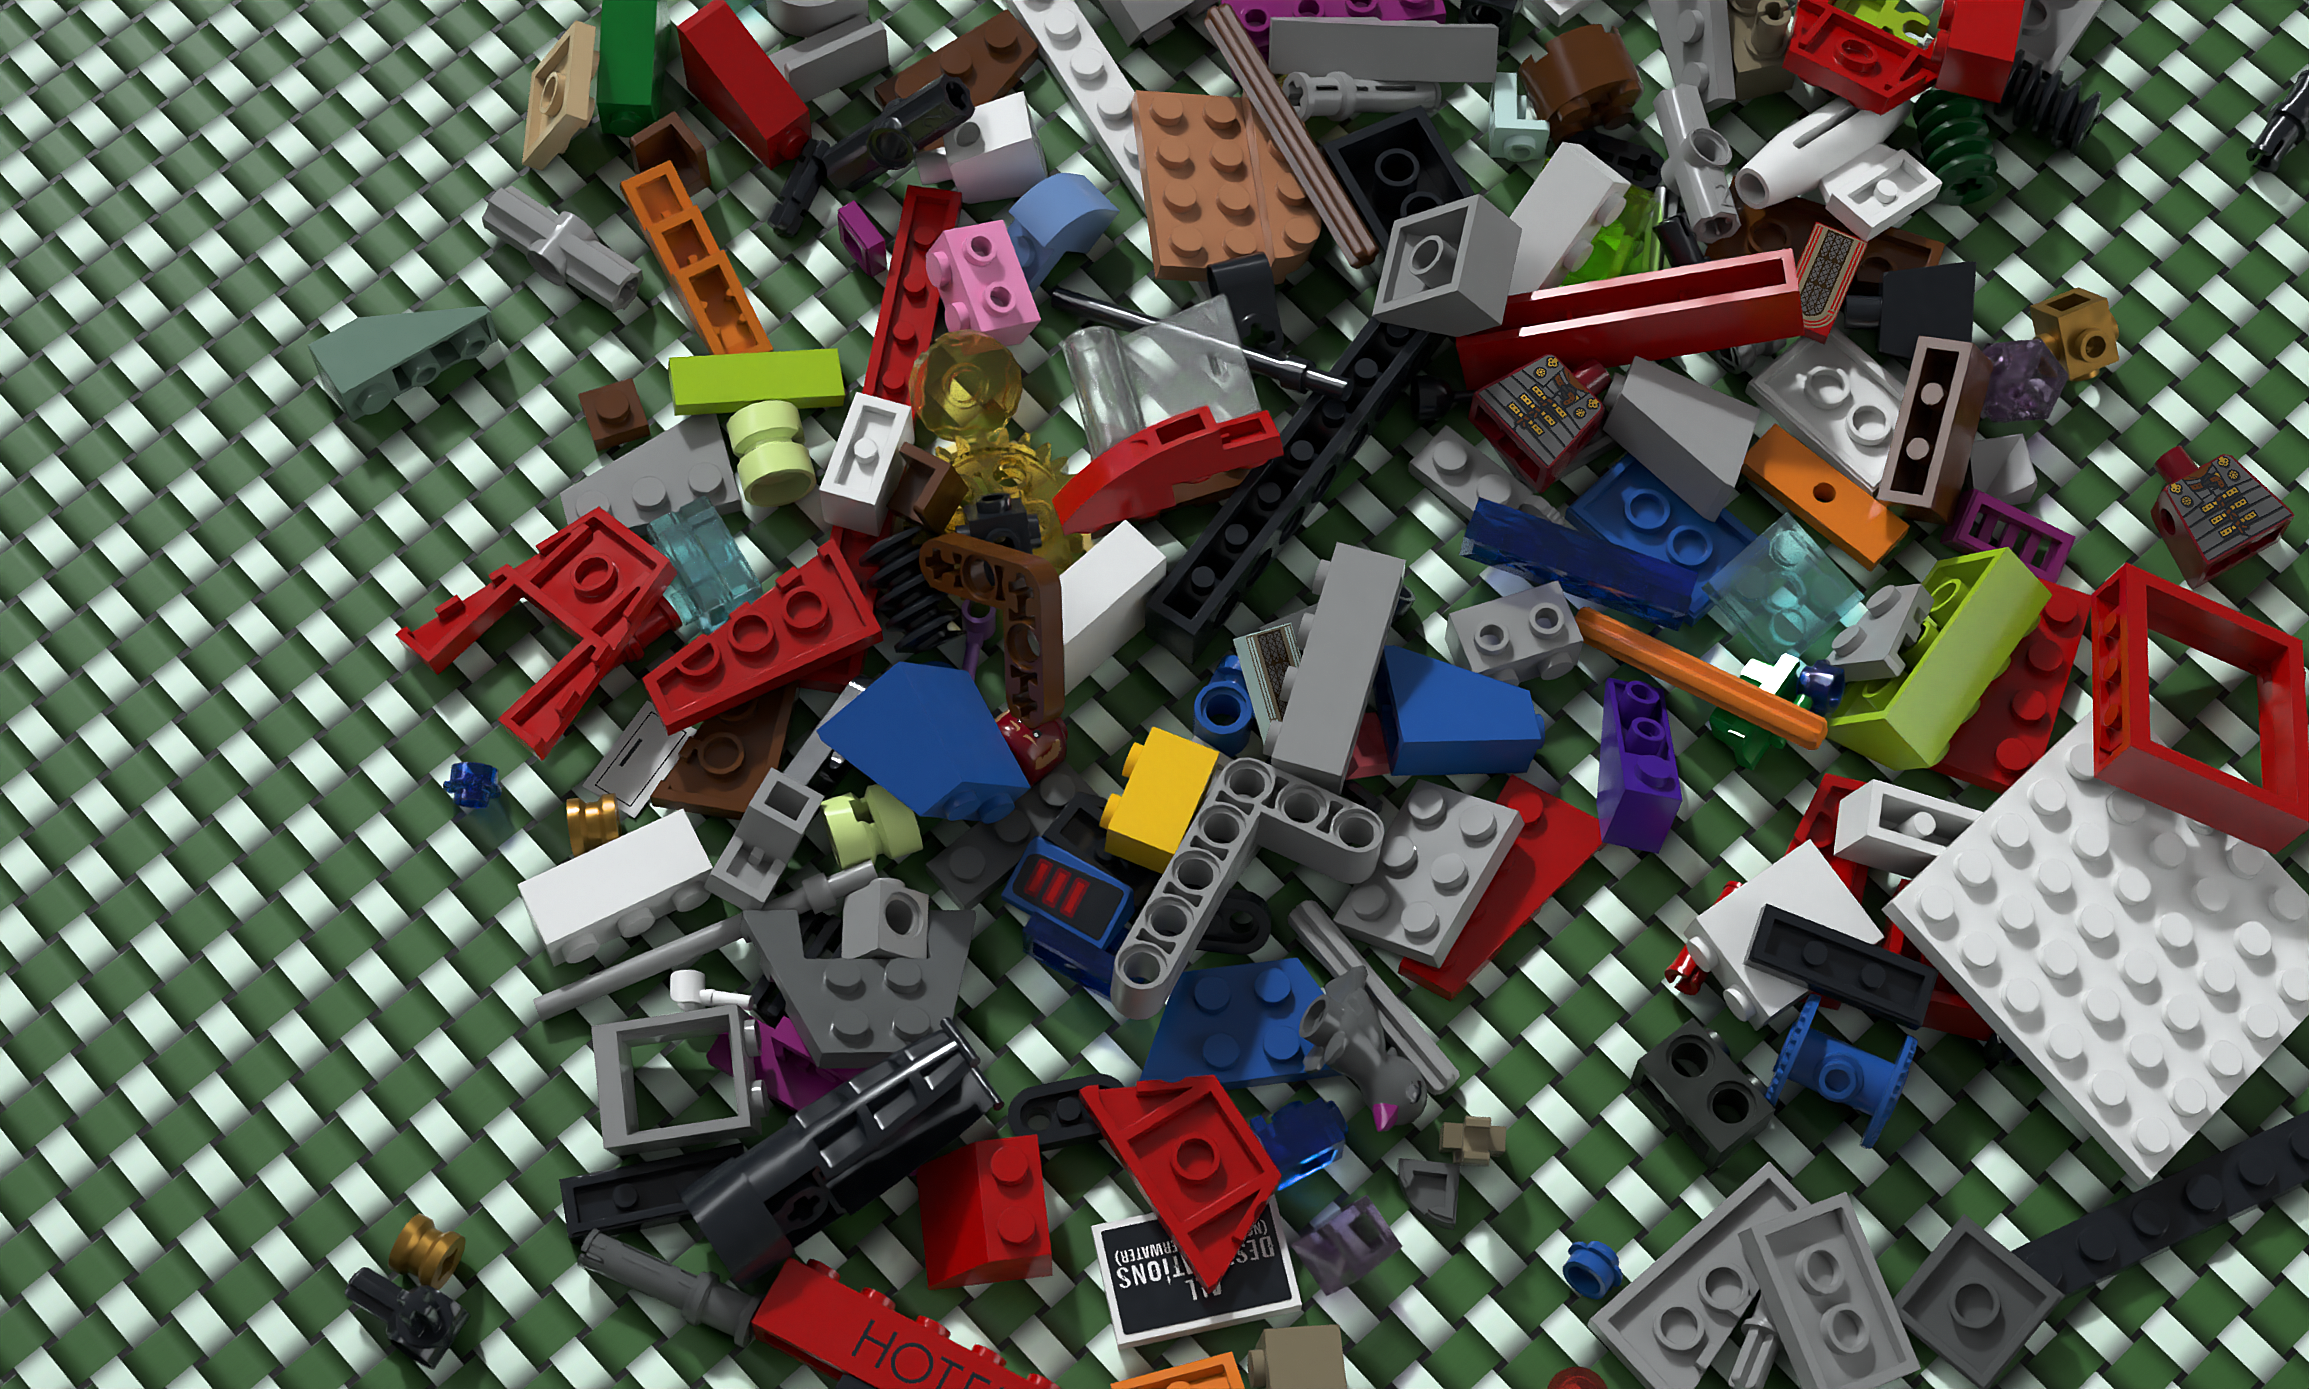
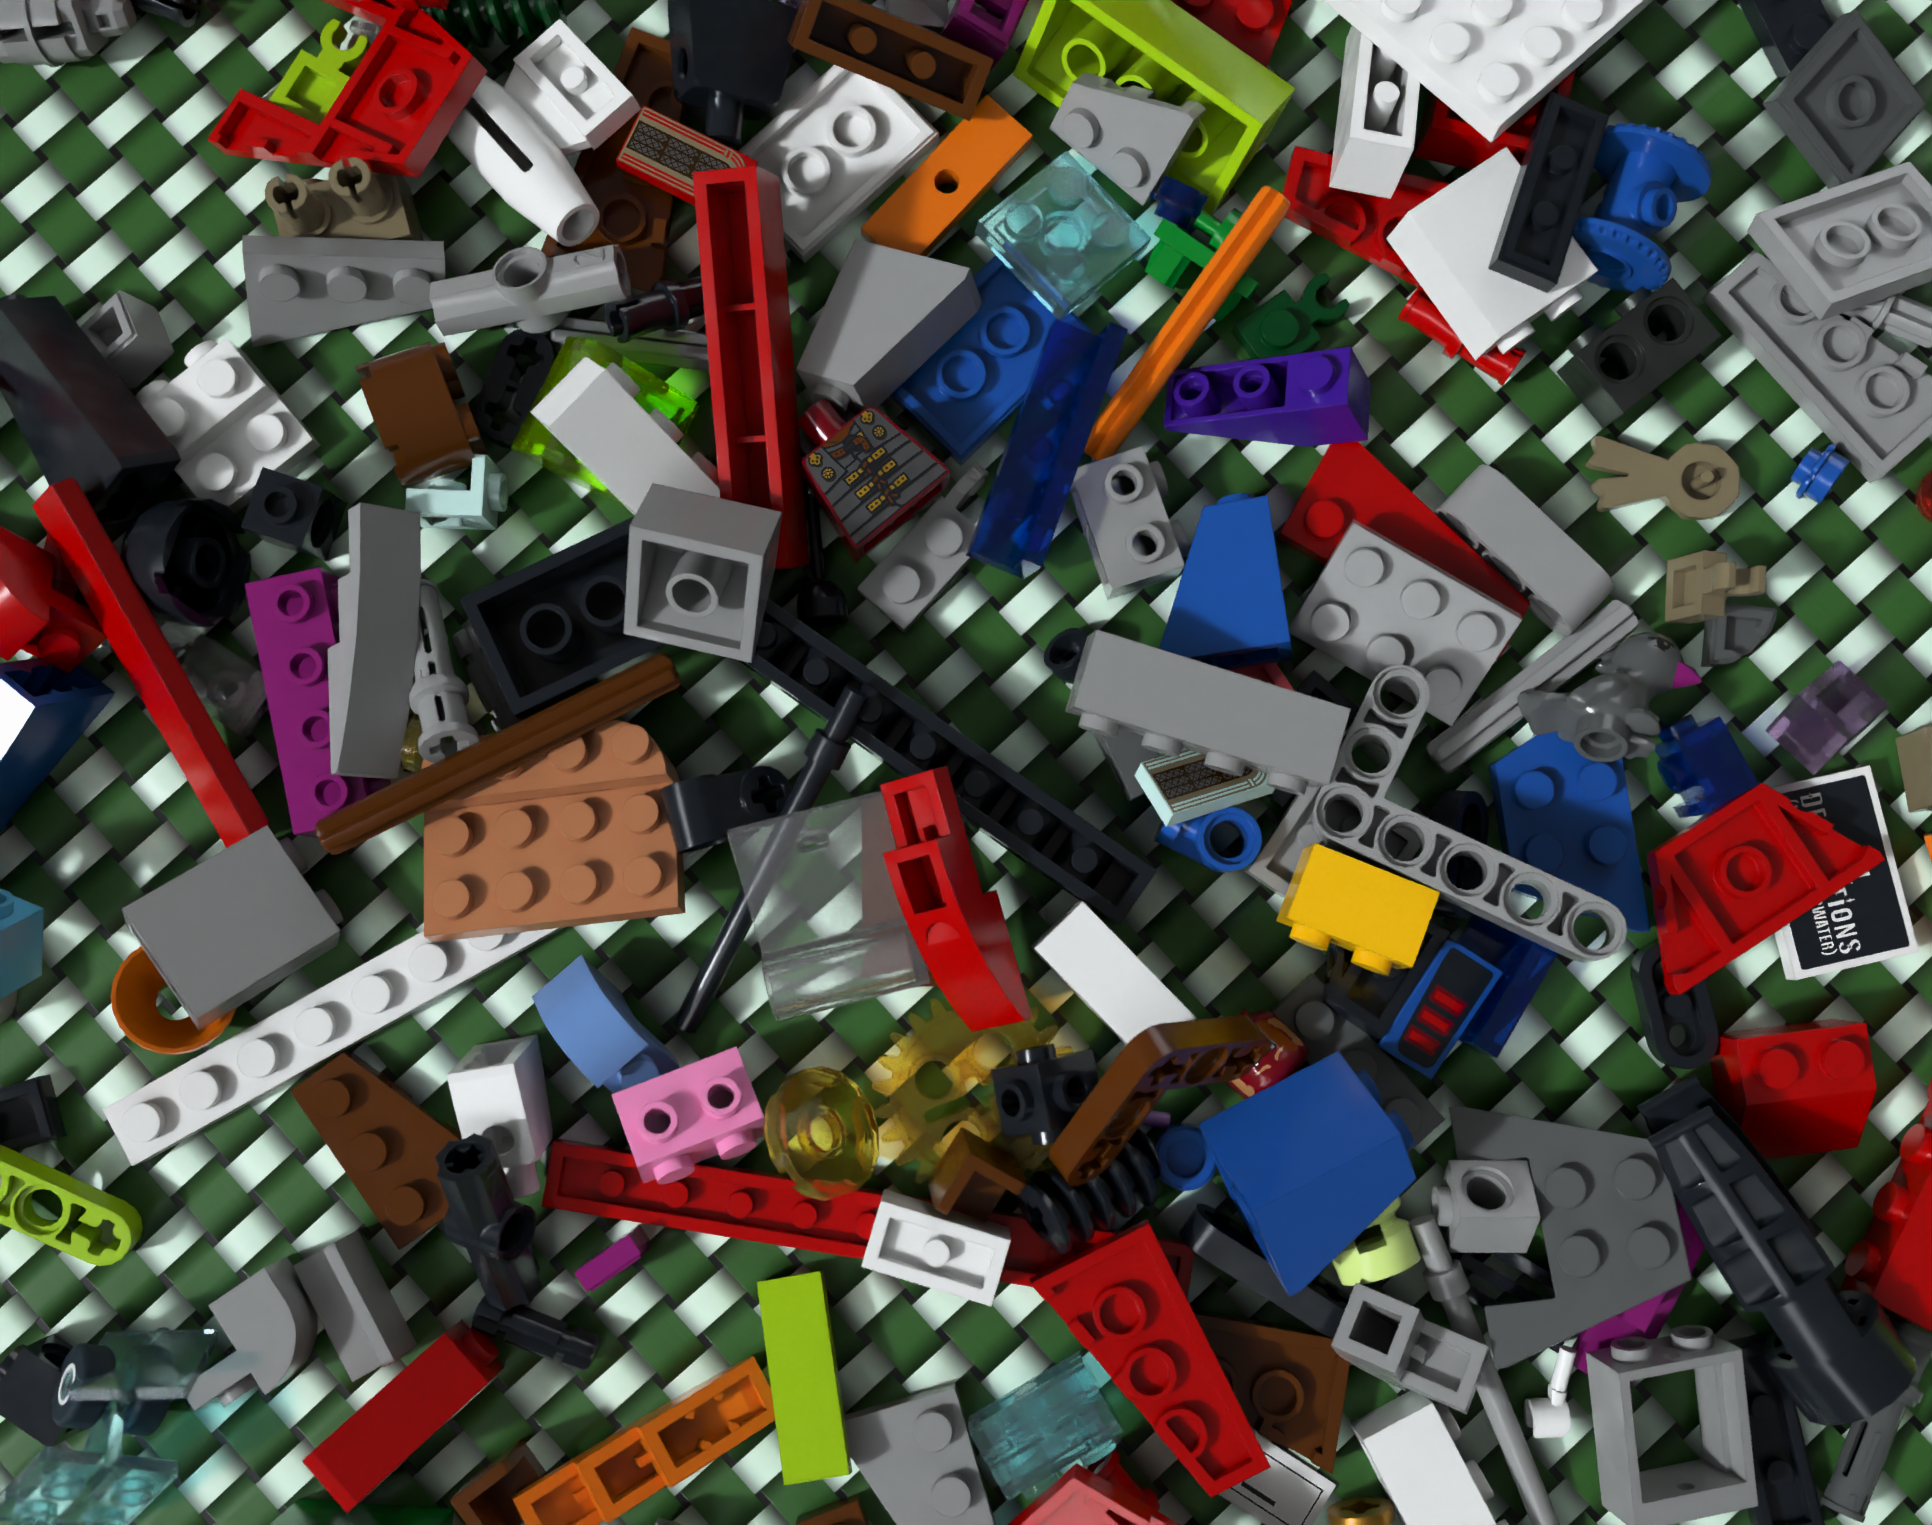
camera: 90 degrees left, 20 degrees up
yellowish green wheel [727,400,816,507] -> none
none -> dark green plate [1231,273,1350,360]
none -> light grey beam [1435,464,1615,636]
none -> dark tan piece [1585,436,1740,520]

